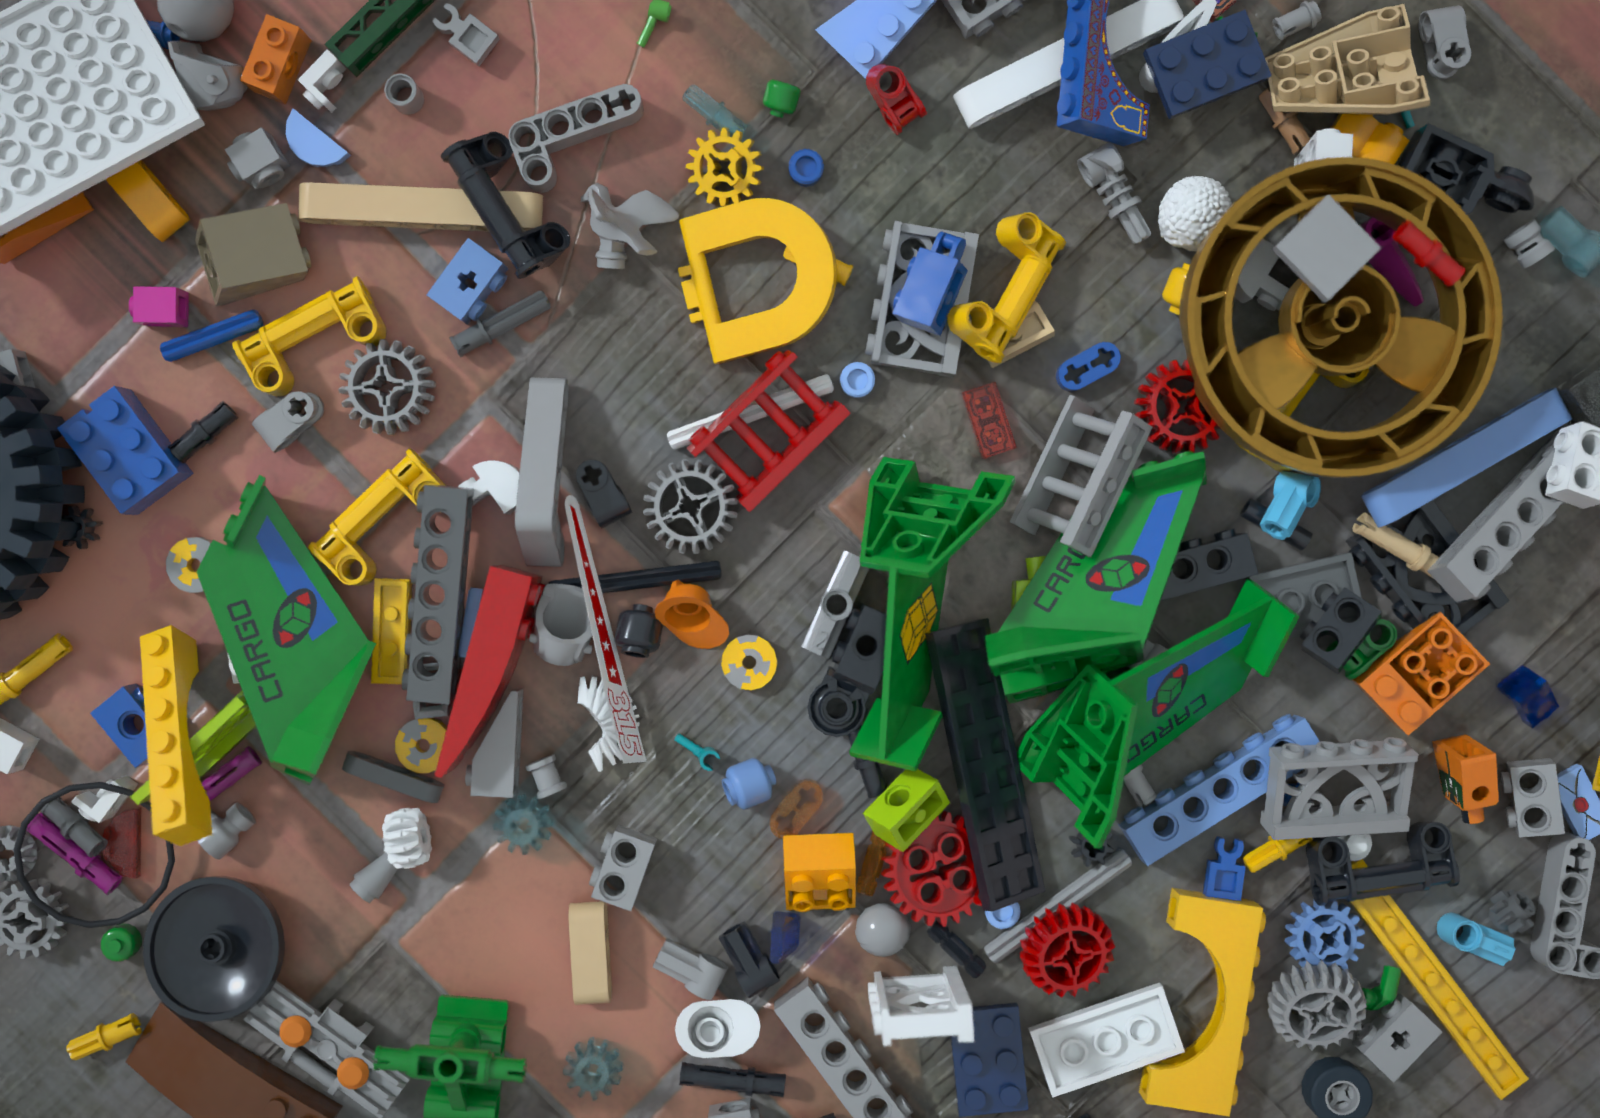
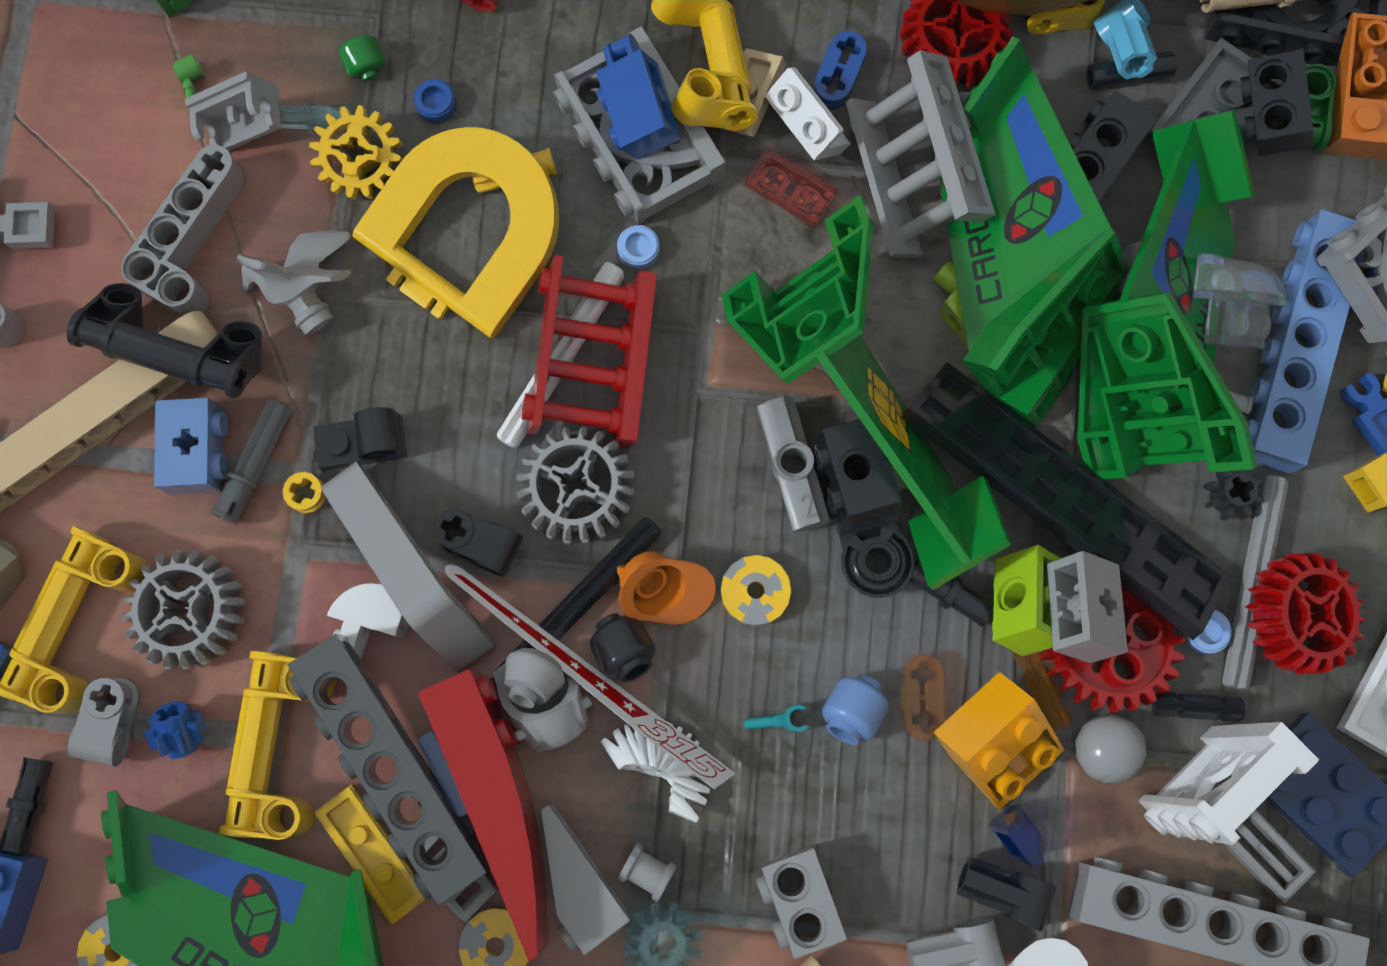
camera: 40 degrees left, 10 degrees down
none -> blue gear [144,701,207,759]
none -> light grey hinge [185,71,281,151]
none -> yellow bush [283,472,326,514]
none -> black plate [313,407,408,472]
none -> light grey cone [504,648,565,708]
none -> white bracket [765,67,851,160]
none -> light grey brick [1047,551,1128,663]
none -> clear brick [1193,254,1286,349]
none -> light grey tile [1223,809,1316,904]

